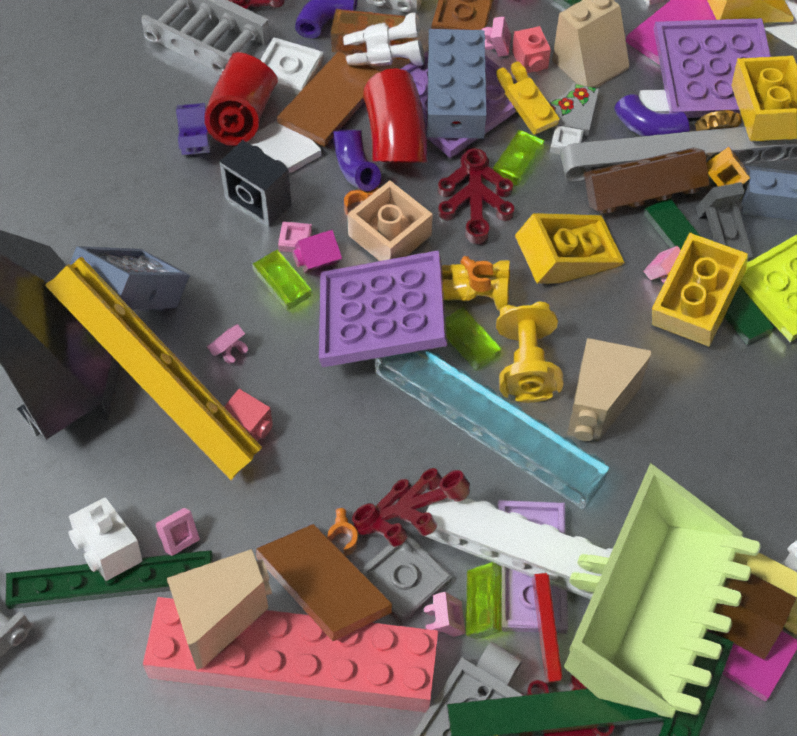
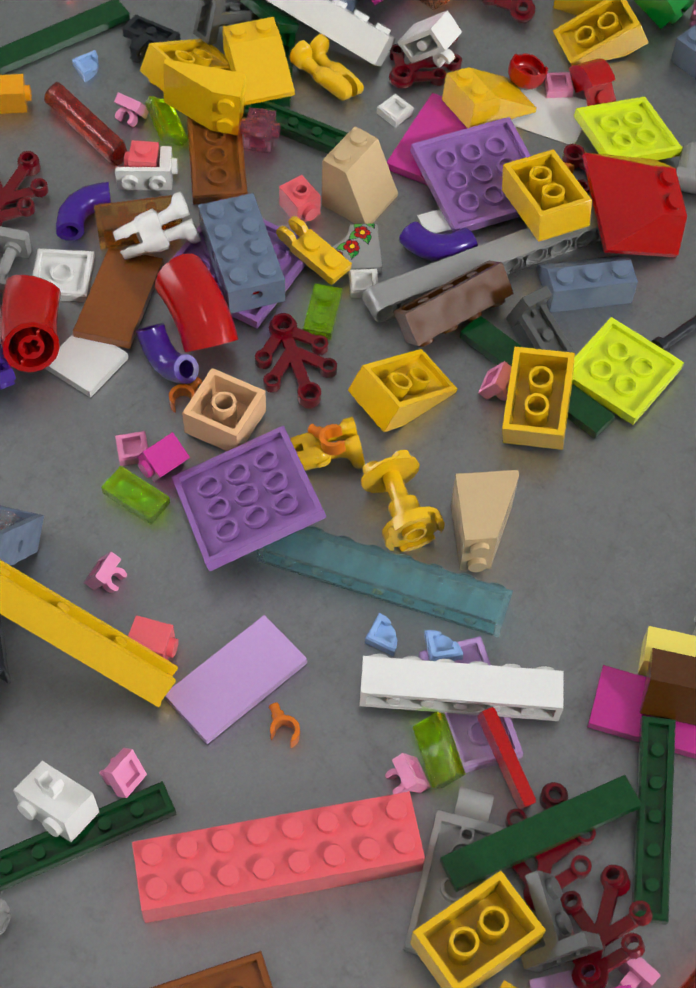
camera: 20 degrees left, 0 degrees up
tan slope [167,549,272,670] -> none
black brick [219,140,292,227] -> none
dark orange tile [256,524,392,641] -> none
dark red plant [352,468,470,547] -> none
light grey tile [359,534,452,625] -> none
clear neon green plate [445,307,501,371] -> none
bright pink tile [481,17,511,57] -> none
yellowish green piece [564,463,761,718] -> none
pearl gold gear [695,110,742,131] -> none
light orange brick [707,147,750,187] -> none
none -> lavender tile [164,615,307,745]
none -> light blue tile [365,613,397,657]
none -> light blue tile [424,630,463,661]

